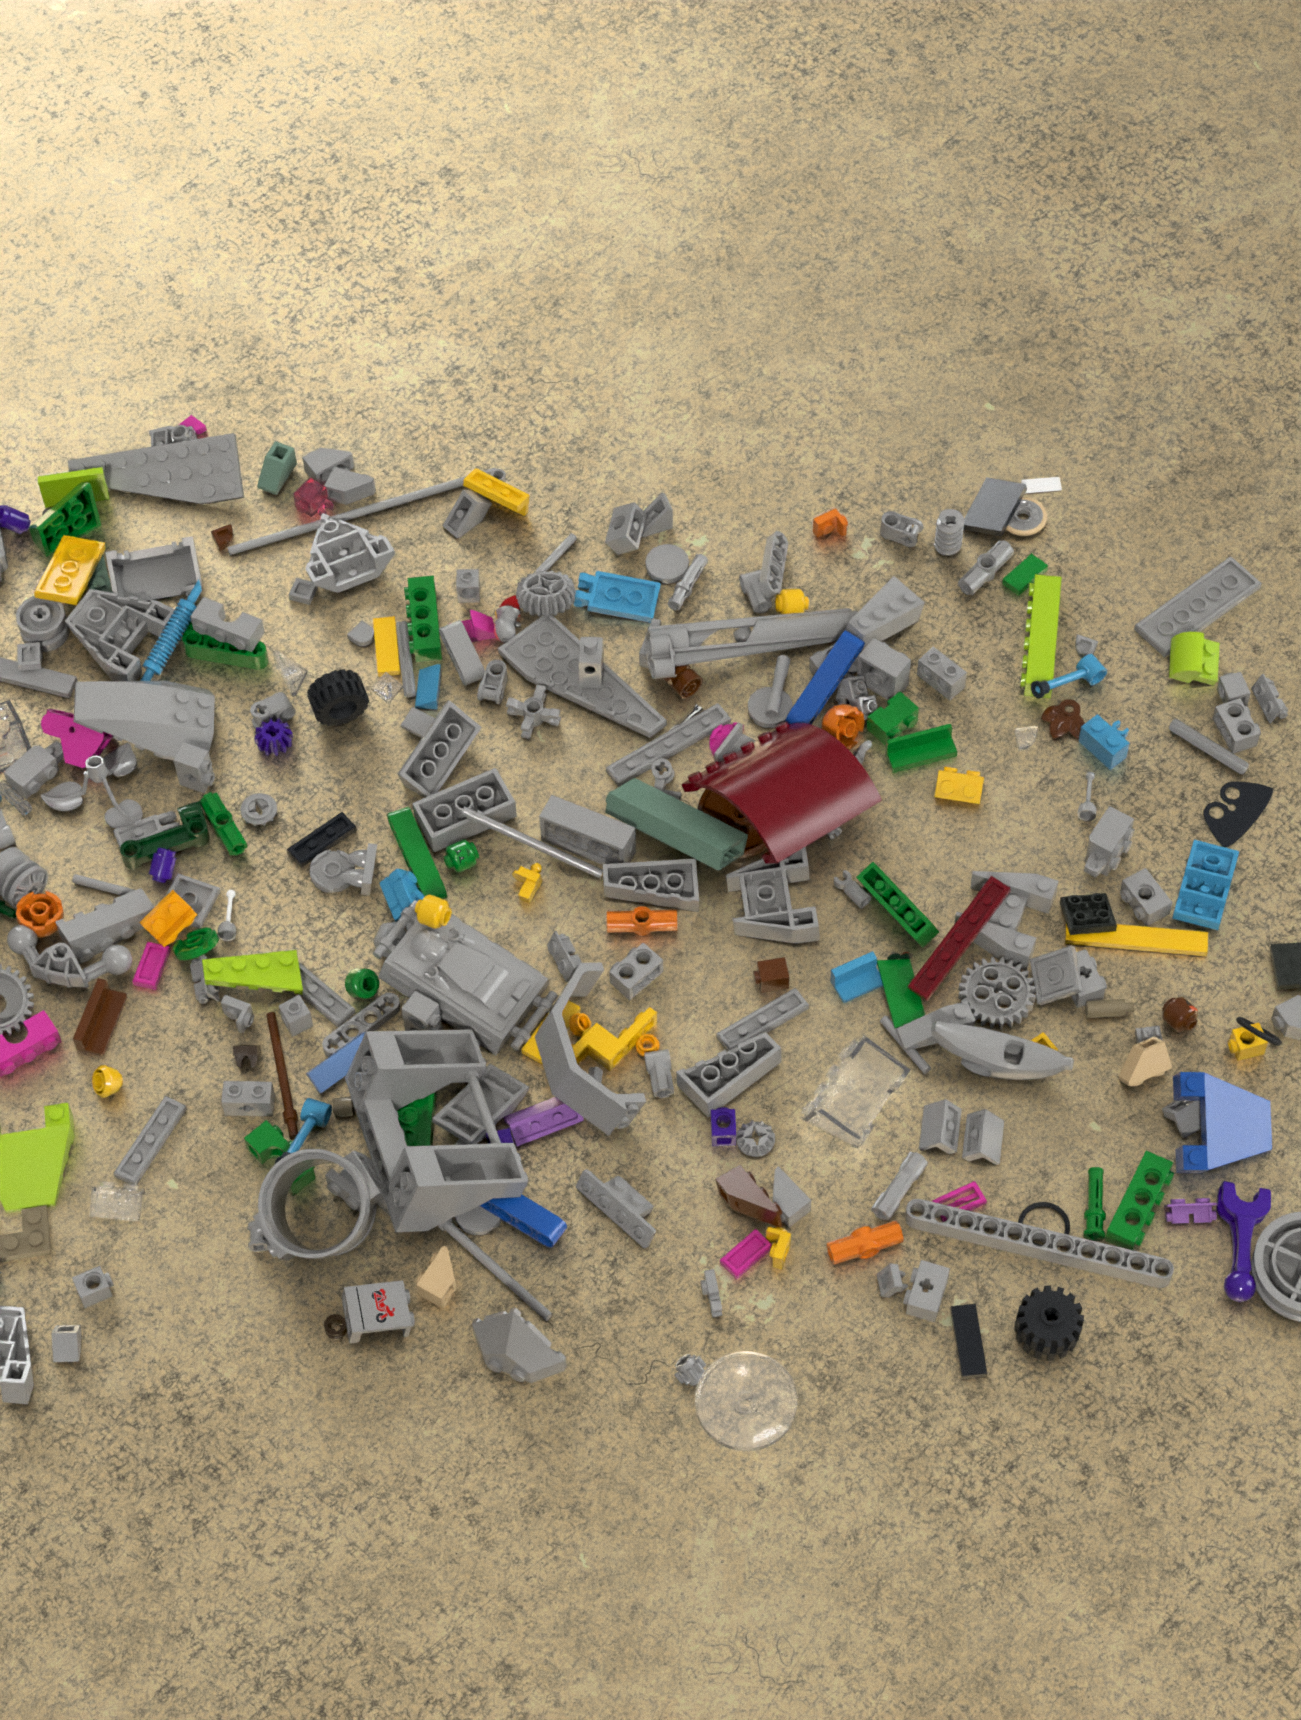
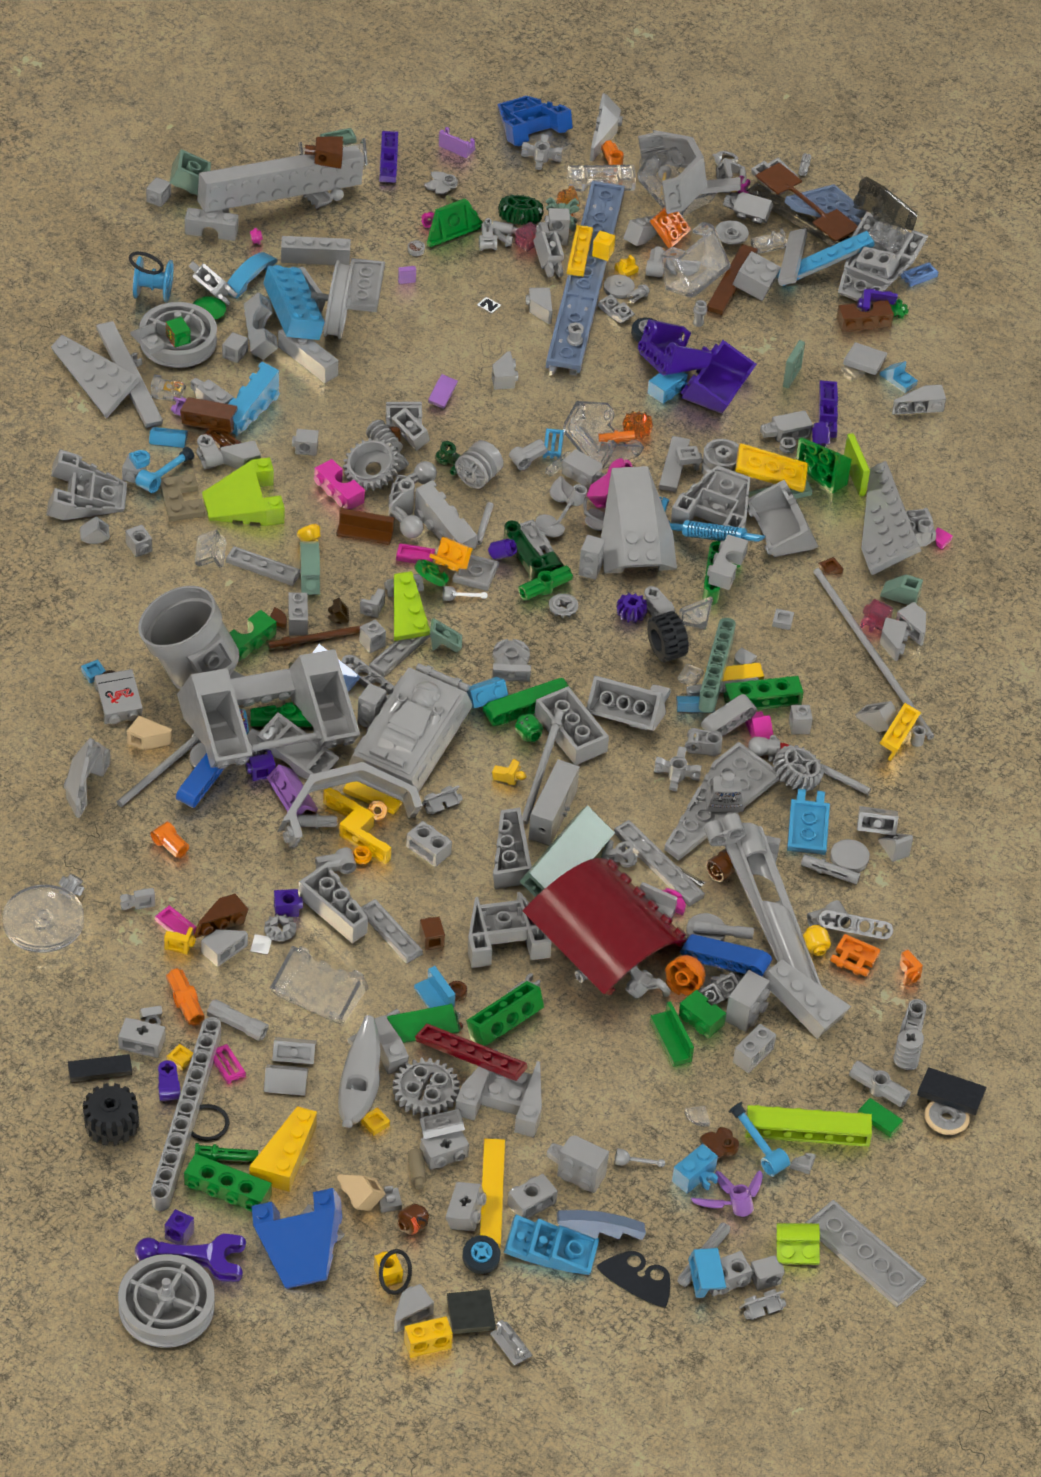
camera: 80 degrees right, 10 degrees down
orange cylinder [16,891,64,938] -> none
dark azure piece [275,1098,332,1164] -> none
black tile [287,812,357,868] -> none
light grey wedge [305,513,395,593] -> none
green head [345,968,380,999] -> none
yellow head [414,895,452,929] -> none
light grey bracket [576,1169,656,1248] -> none
orange piece [607,906,678,936] -> none
yellow bracket [934,767,984,804] -> none
white sticker [1021,477,1062,493] -> none
pearl dark grey tile [1060,893,1117,935] -> none
medium lavender hinge [1164,1198,1217,1224] -> none
none -> dark azure tile [81,659,106,683]
none -> orange piece [150,821,189,858]
none -> dark purple piece [158,1060,181,1101]
none -> dark purple brick [165,1209,194,1245]
none -> yellow tile [166,1044,193,1071]
none -> yellow wedge [249,1106,317,1192]
none -> white sticker [250,934,272,954]
none -> reddish brown tile [270,607,287,629]
none -> sand green arch [300,541,320,595]
none -> sand green slope [430,618,463,652]
none -> light grey brick [446,1182,486,1231]
none -> reddish brown tile [449,981,467,1001]
none -> black wheel [462,1235,501,1274]
none -> sand blue slope [557,1210,646,1240]
none -> dark azure panel [688,1248,726,1298]
none -> medium lavender plant [691,1170,763,1217]
none -> sand green beam [698,618,736,713]
none -> light grey bush [780,436,796,454]
none -> orange plate [830,934,881,977]

